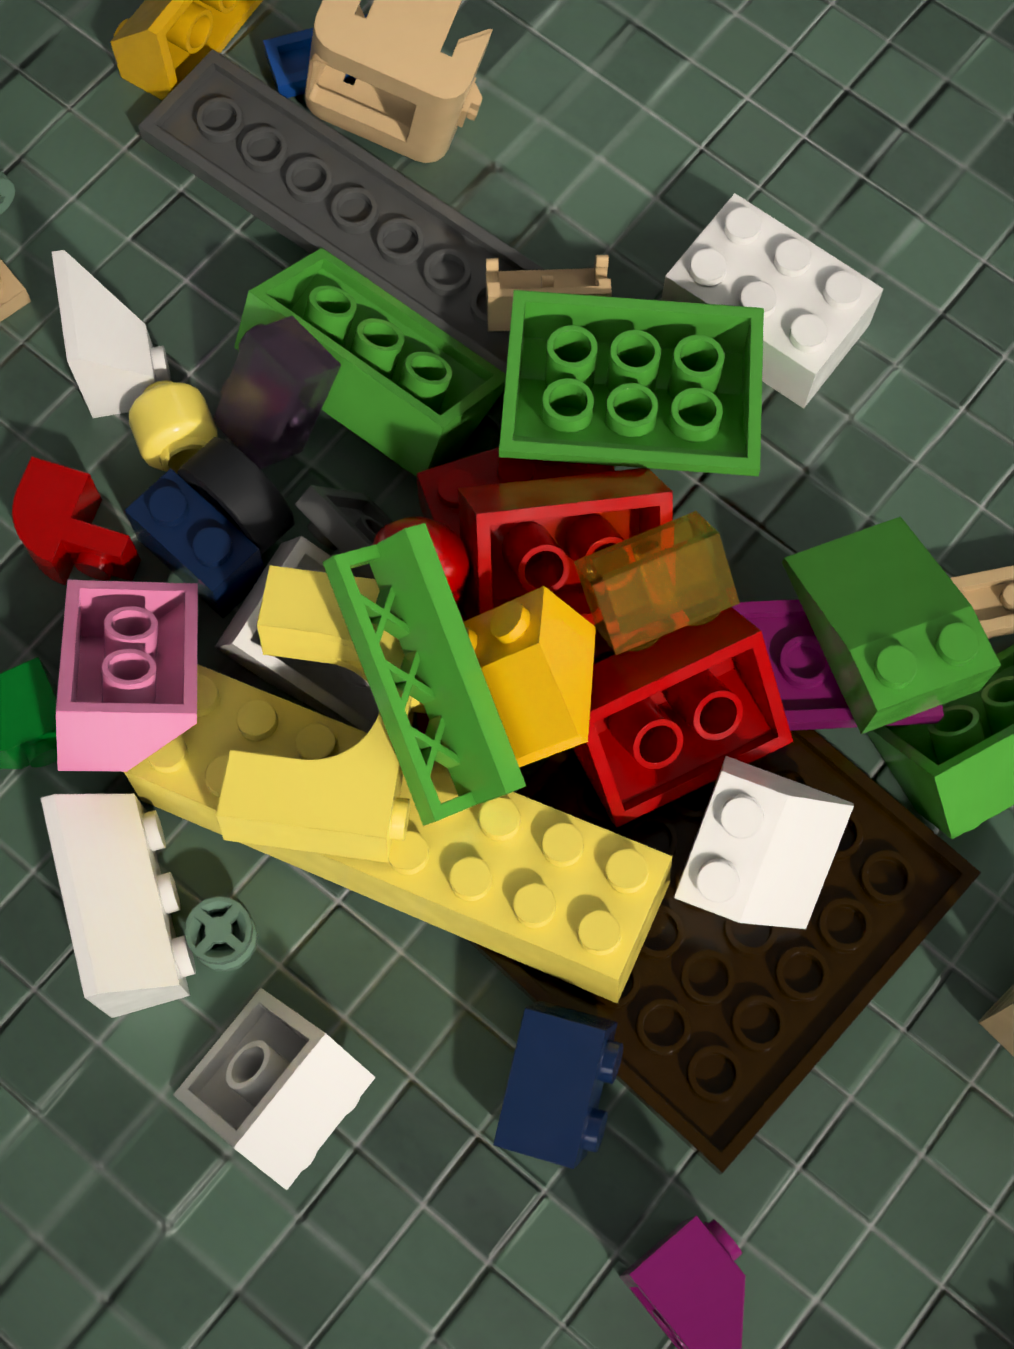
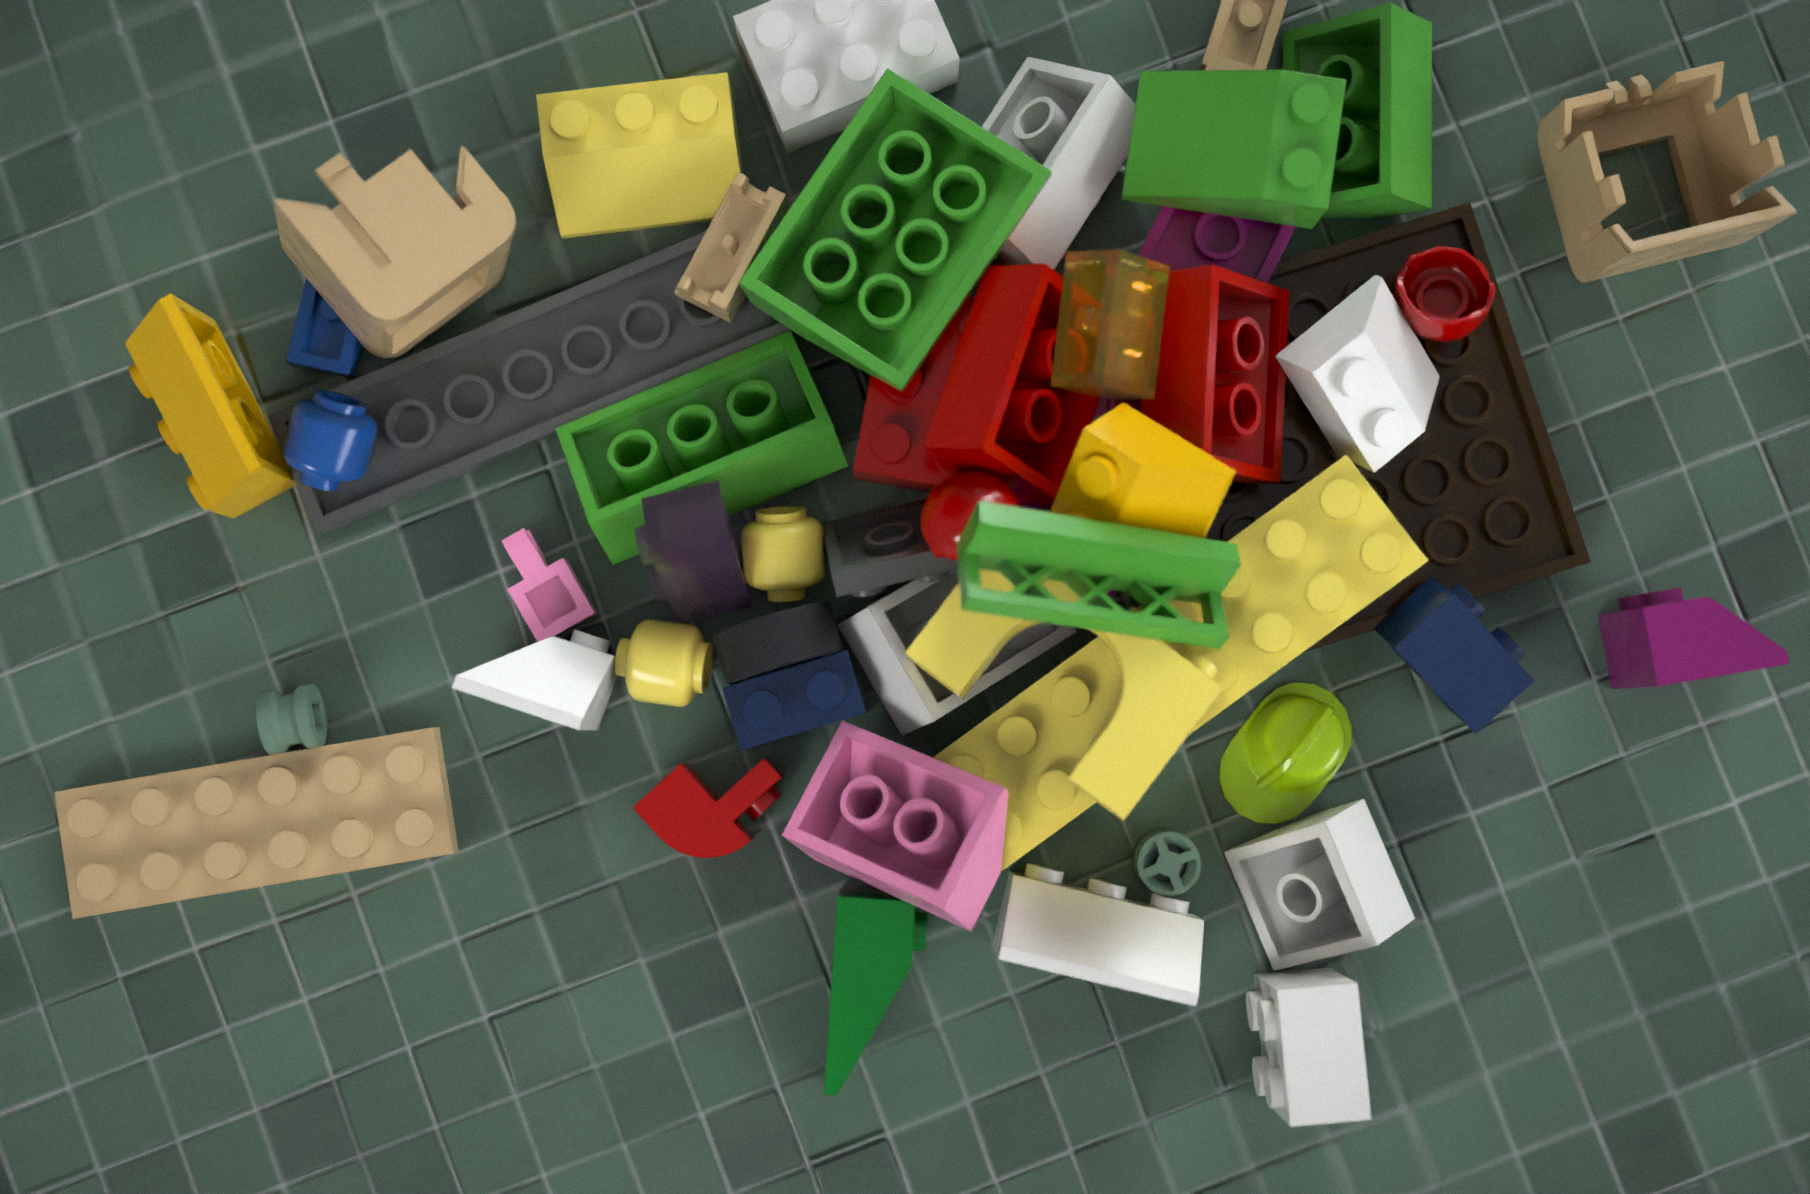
camera: 60 degrees left, 15 degrees up
none -> blue head [282,390,378,491]
none -> bright pink plate [501,528,597,642]
none -> light yellow slope [536,72,743,239]
none -> light yellow head [741,506,826,602]
none -> white slope [982,57,1135,270]
none -> lime piece [1219,682,1352,824]
none -> white brick [1246,967,1371,1127]
none -> red hair [1394,246,1495,343]

